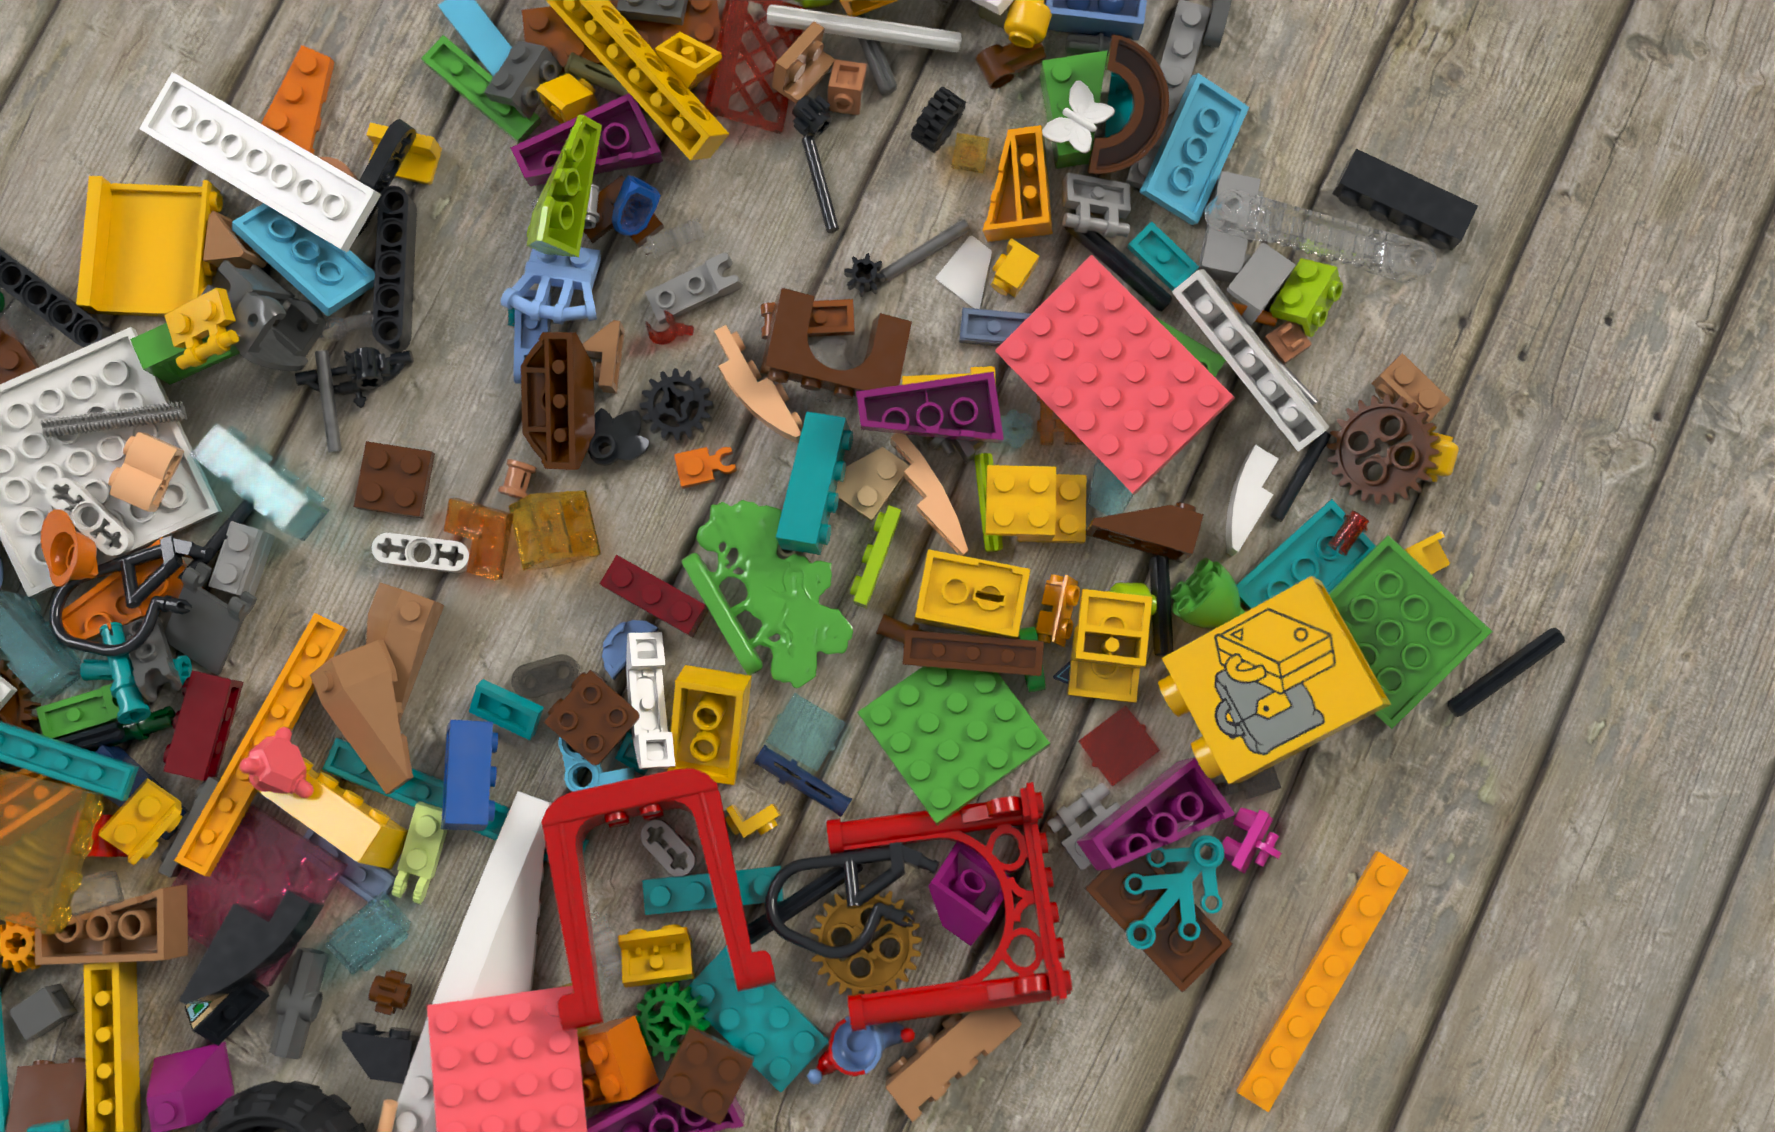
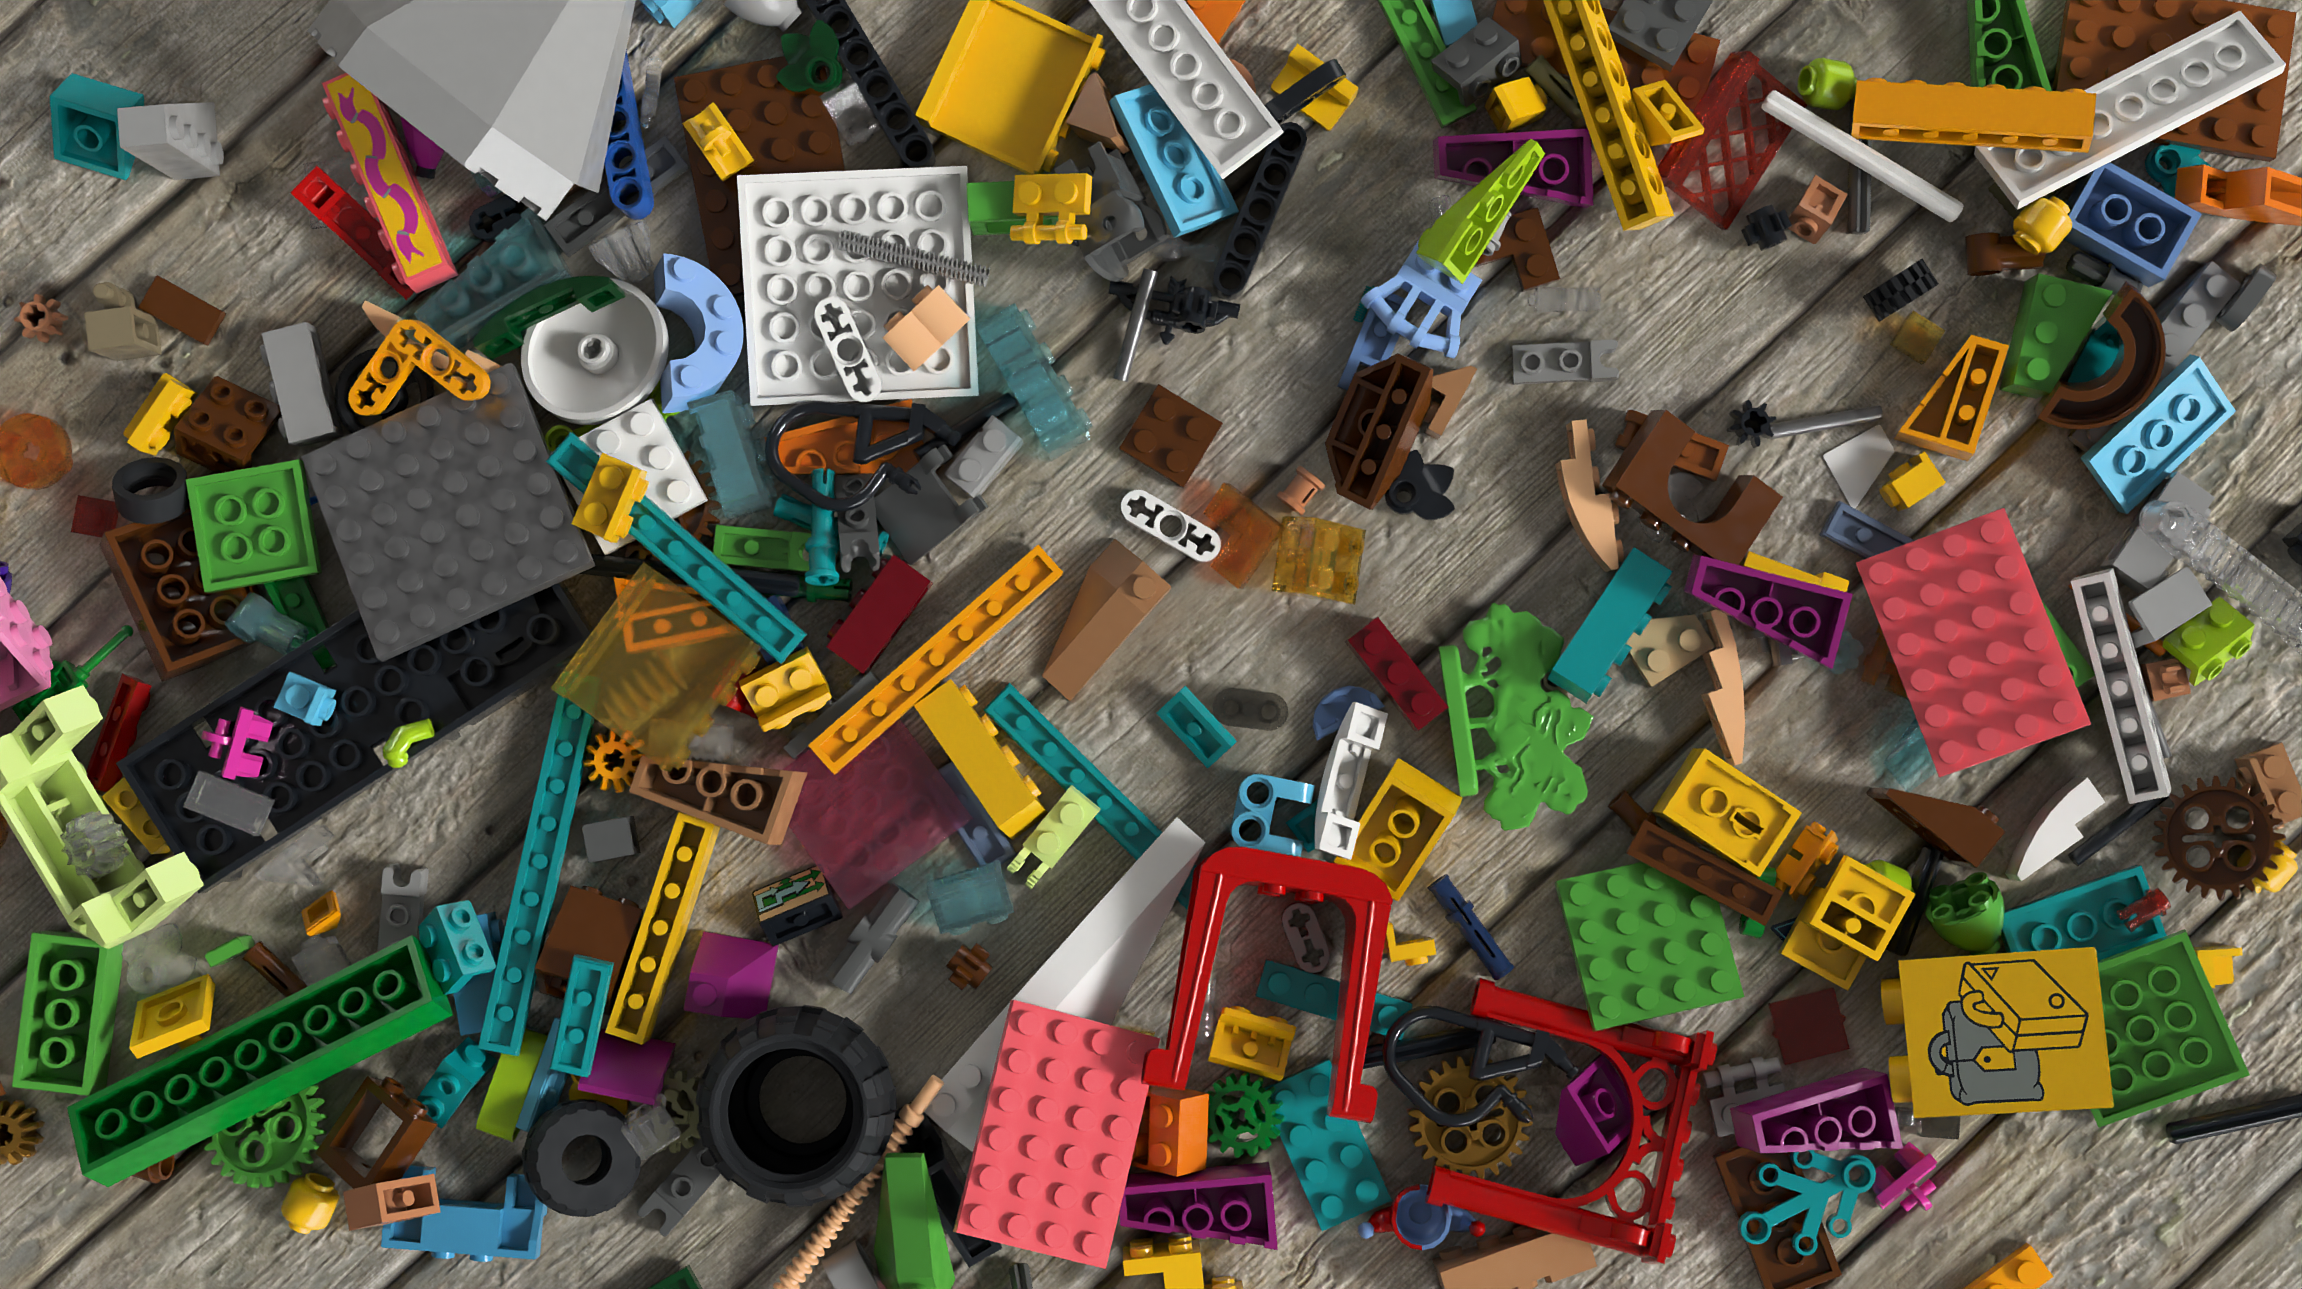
camera: 20 degrees right, 5 degrees up
orange piece [41,509,99,587] -> none
black slope [179,890,324,1004] -> none
coral rock [239,727,314,798] -> none
medium nougat wedge [310,639,413,794] -> none
black slope [341,1022,421,1084] -> none
blue brick [441,719,498,831] -> none
reddish brown bracket [544,670,640,765] -> none
rock [612,175,661,235] -> none
black gear [640,368,714,443] -> none
clear red piece [646,310,694,345] -> none
reddish brown plate [656,1025,754,1125] -> none
orange plate [674,447,737,489] -> none
clear light blue piece [766,693,846,772] -> none
medium nougat bracket [772,21,835,104] -> none
black bar [801,135,839,233] -> none
lime plate [850,505,901,609] -> none
lime axle [974,453,1003,552] -> none
yellow bracket [985,465,1087,544] -> none
white piece [1042,81,1115,153] -> none
light grey plate [1062,172,1131,238] -> none
black axle [1065,226,1172,312] -> none
teal plate [1127,221,1199,291] -> none

